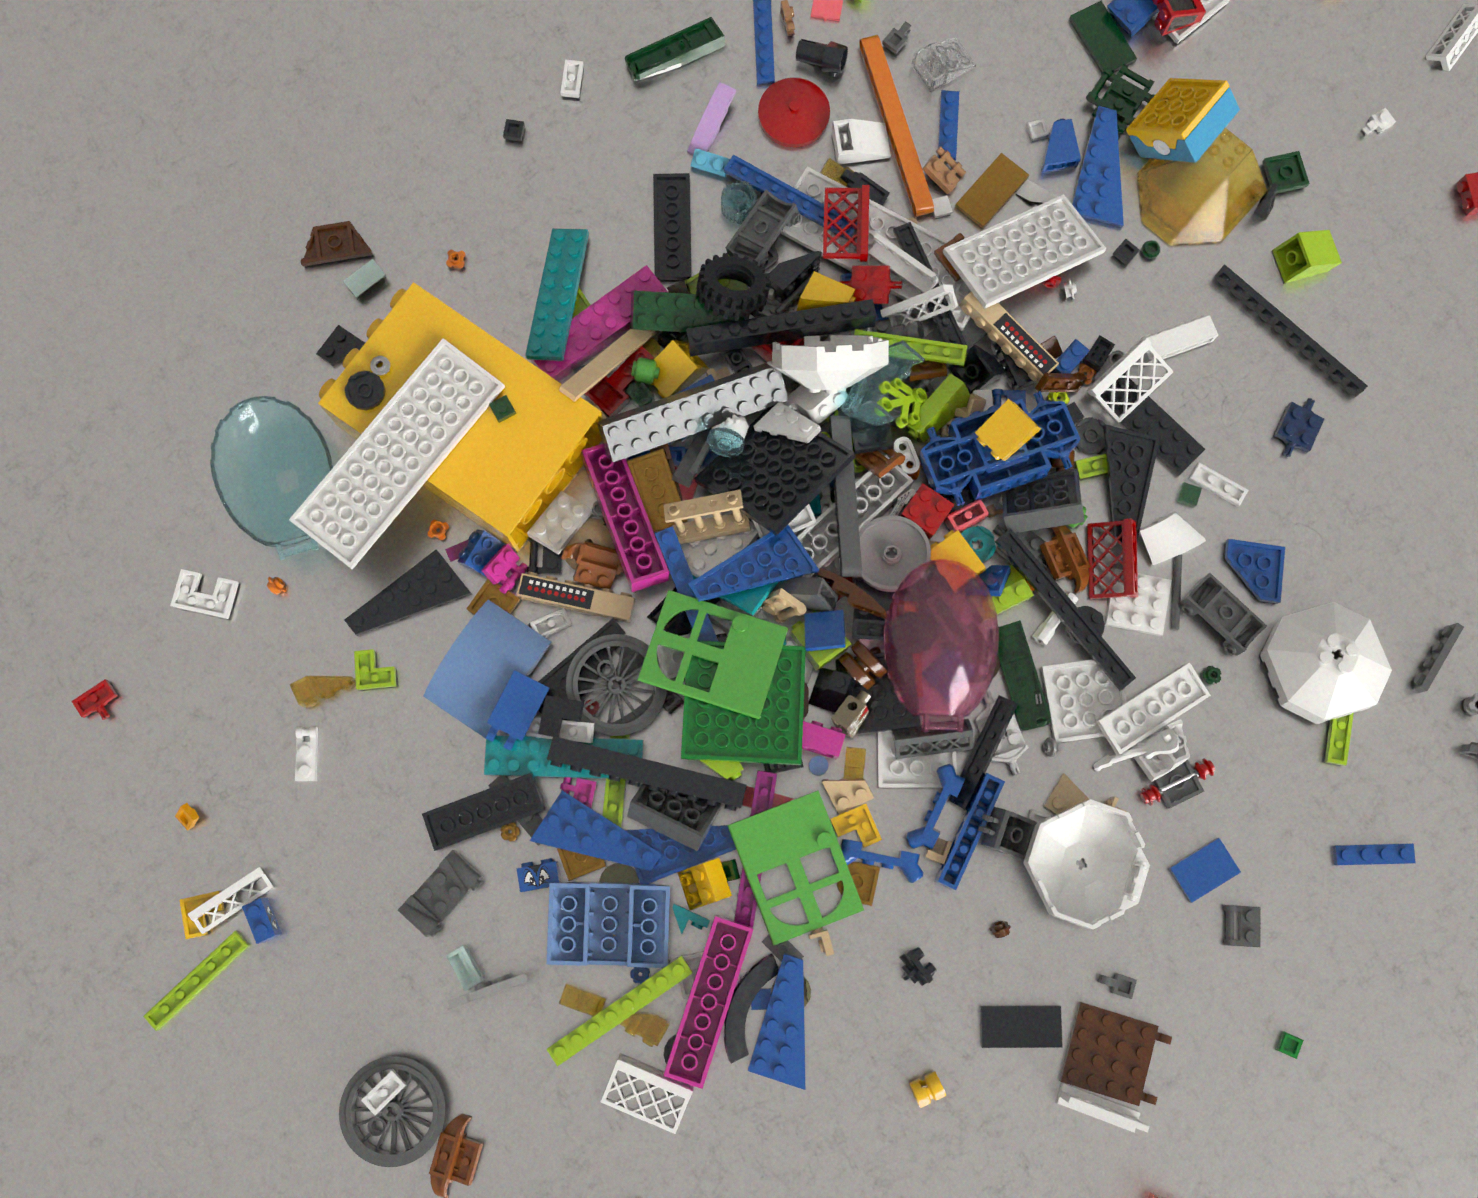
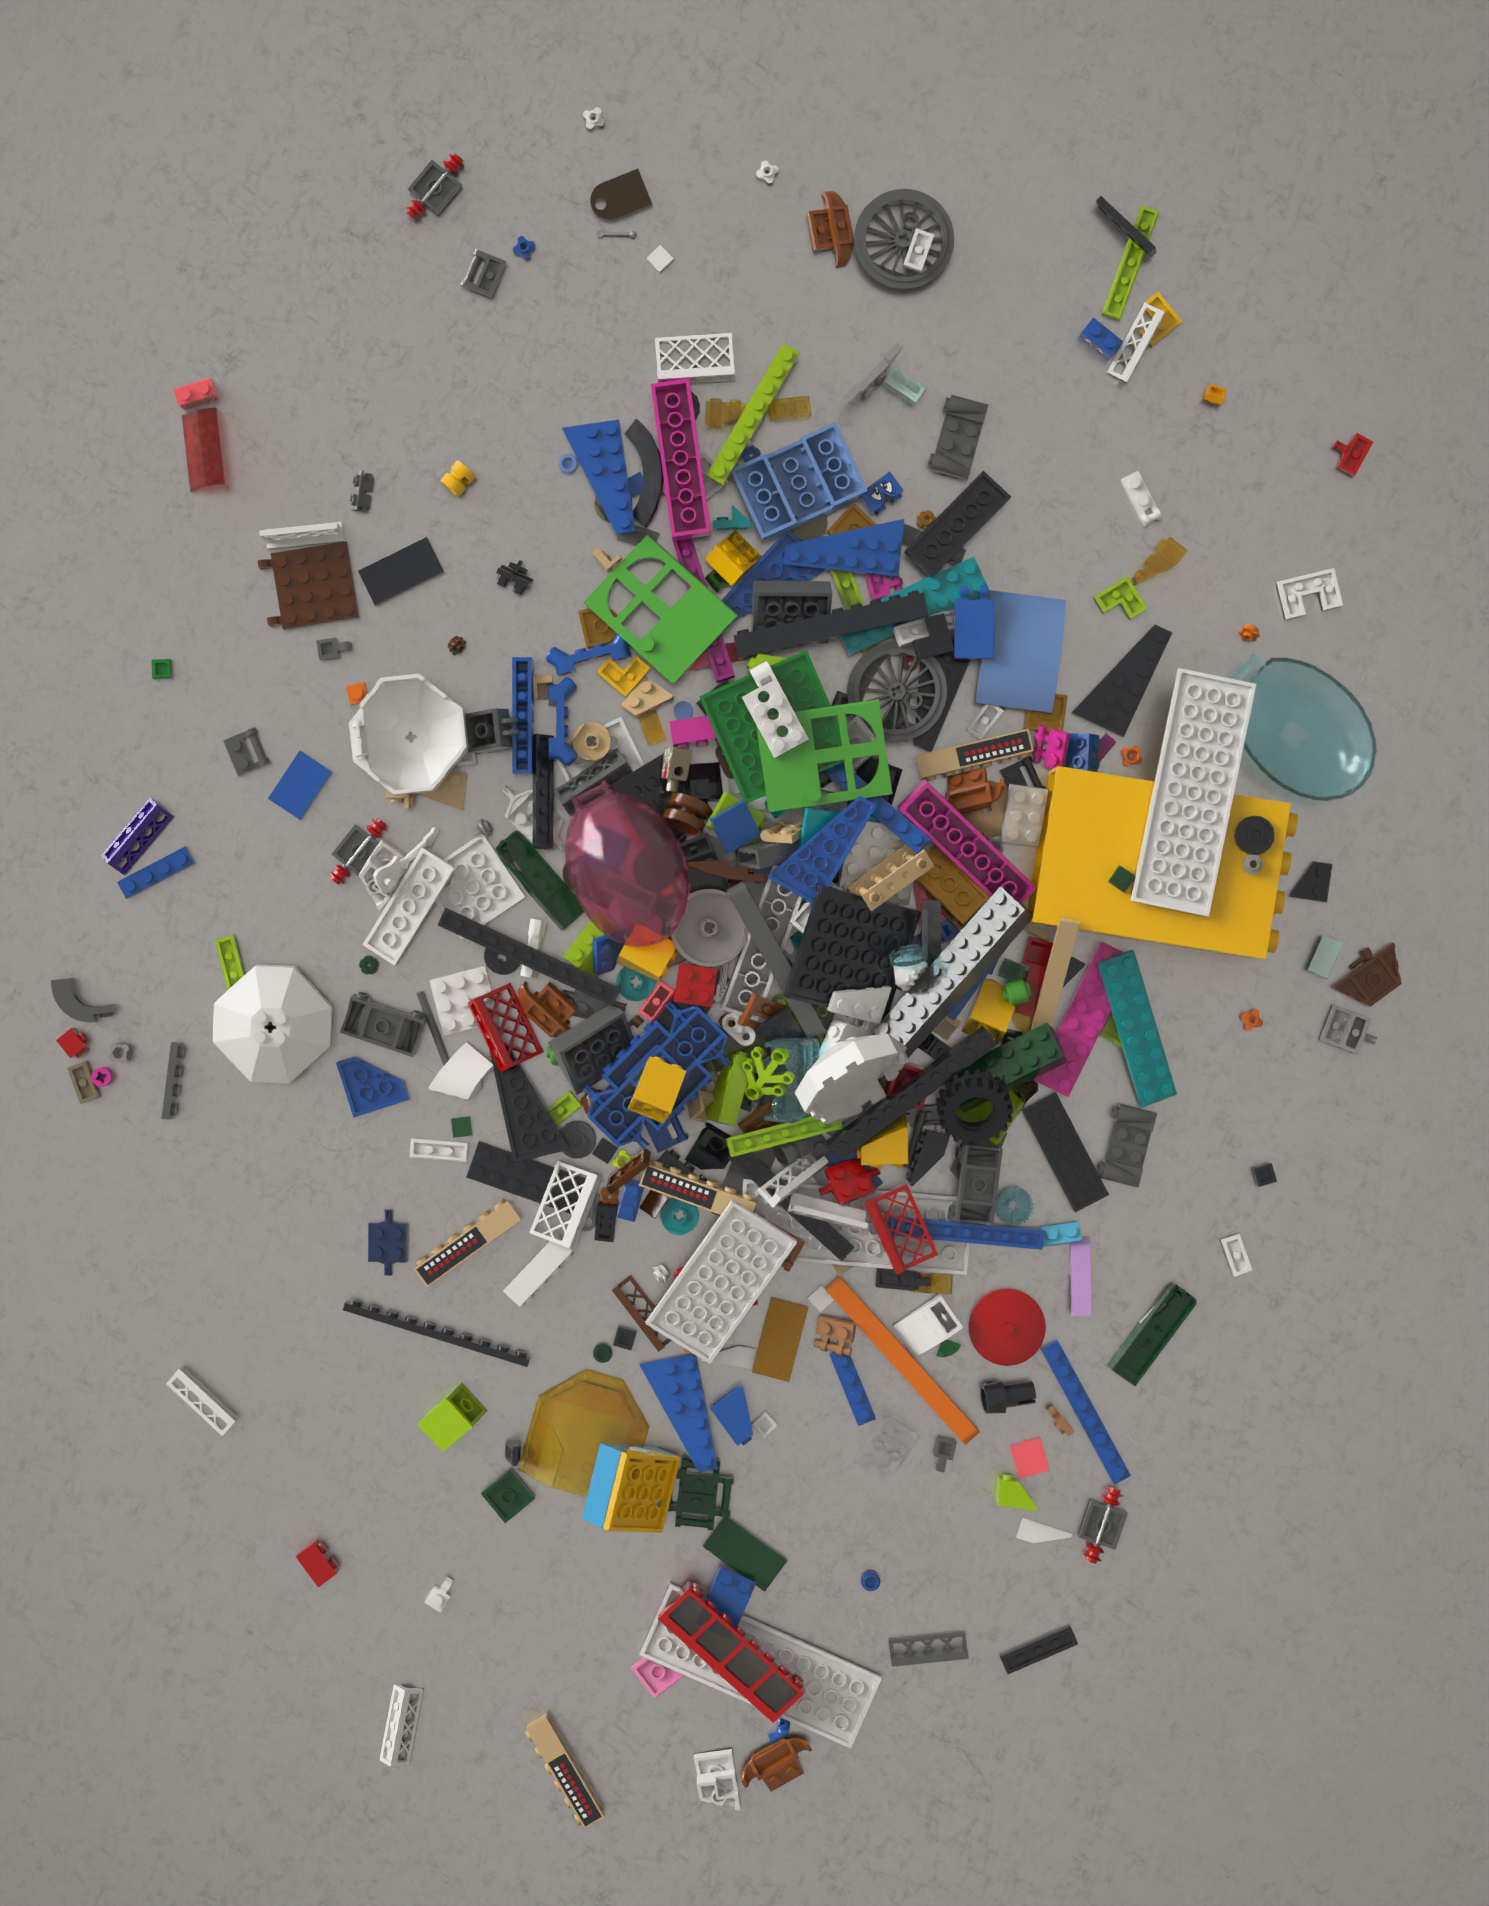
camera: 160 degrees right, 10 degrees up
none -> dark purple fence [101,797,173,875]
none -> orange plate [346,682,368,706]
none -> dark grey hinge [350,471,374,512]
none -> brick [414,1200,522,1288]
none -> medium blue tile [559,454,578,474]
none -> tan plate [573,723,611,761]
none -> reddish brown fence [612,1275,672,1352]
none -> teal plate [660,1198,699,1235]
none -> white hinge [742,661,808,758]
none -> green tile [936,1339,961,1357]
none -> black tile [1096,196,1156,258]
none -> dark grey piece [1098,1103,1157,1188]
none -> light grey plate [1319,1004,1377,1054]
none -> reddish brown hand [1349,947,1373,970]

